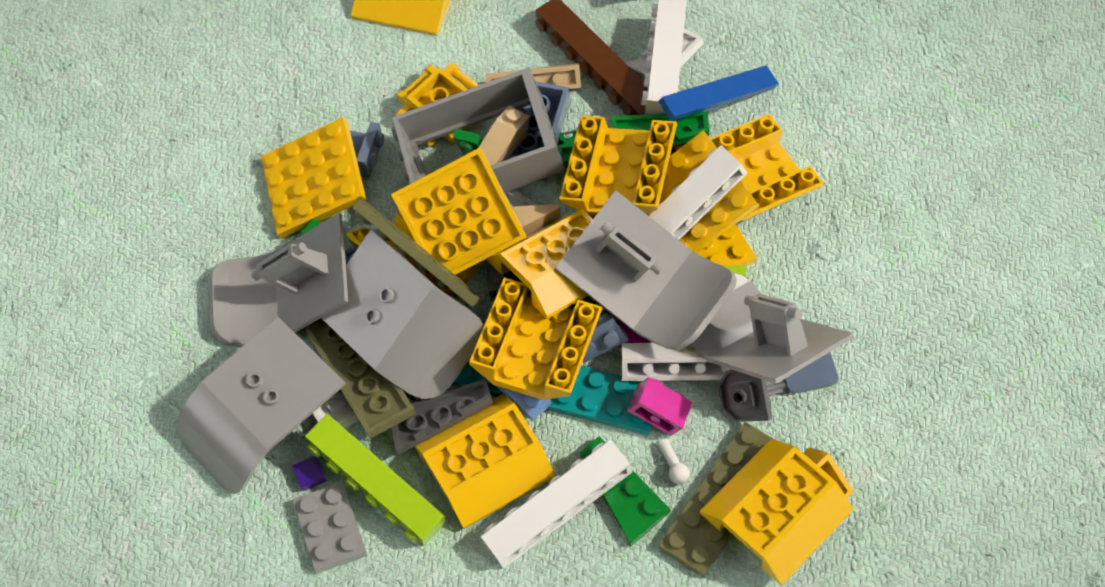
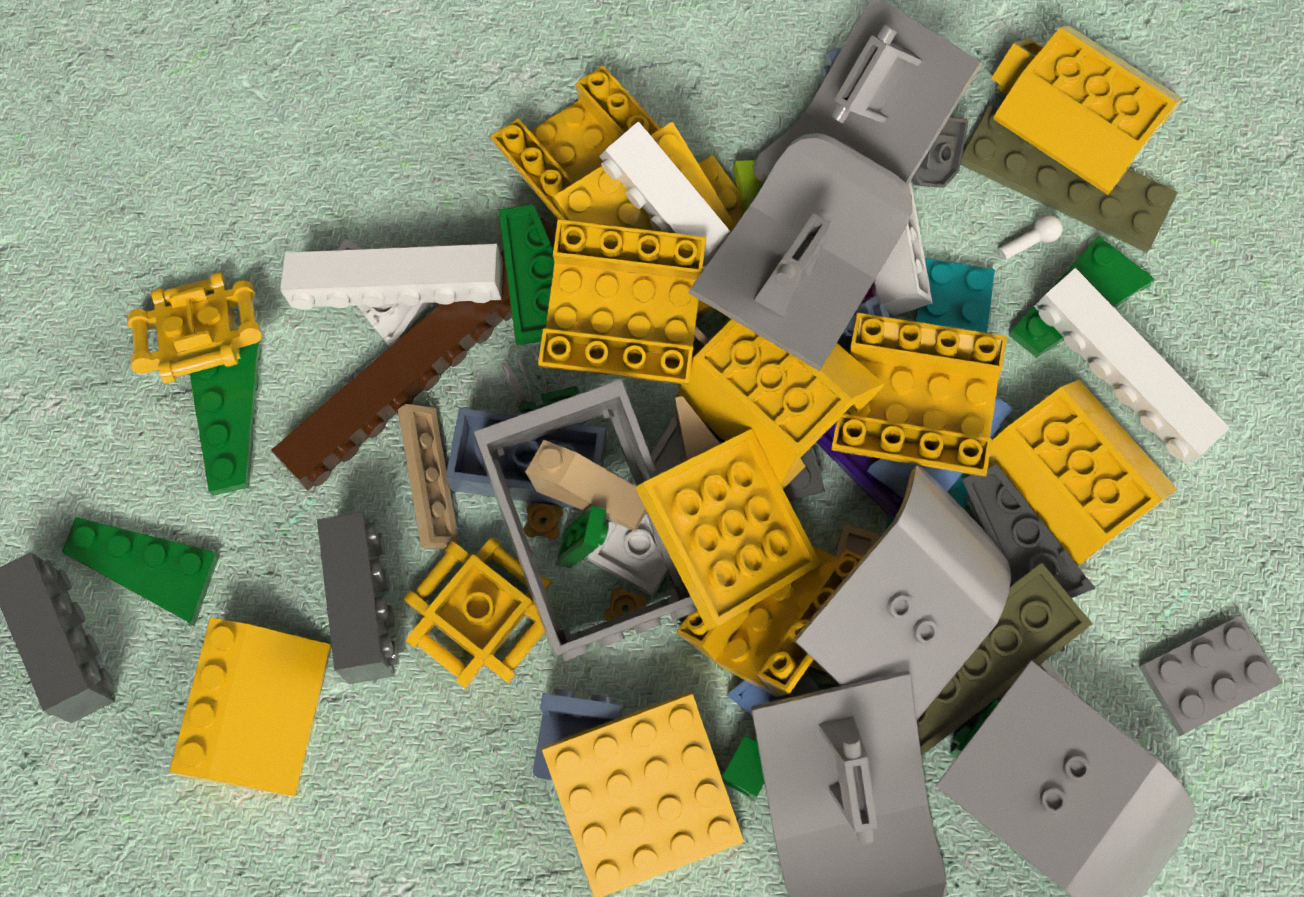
camera: 100 degrees left, 10 degrees up
dark purple tile [292,456,327,492] -> none
lime brick [305,414,445,546] -> none
olive plate [352,200,482,307] -> none
dark pink brick [627,377,693,436] -> none
blue tile [658,65,779,121] -> none
none -> dark grey brick [317,512,399,684]

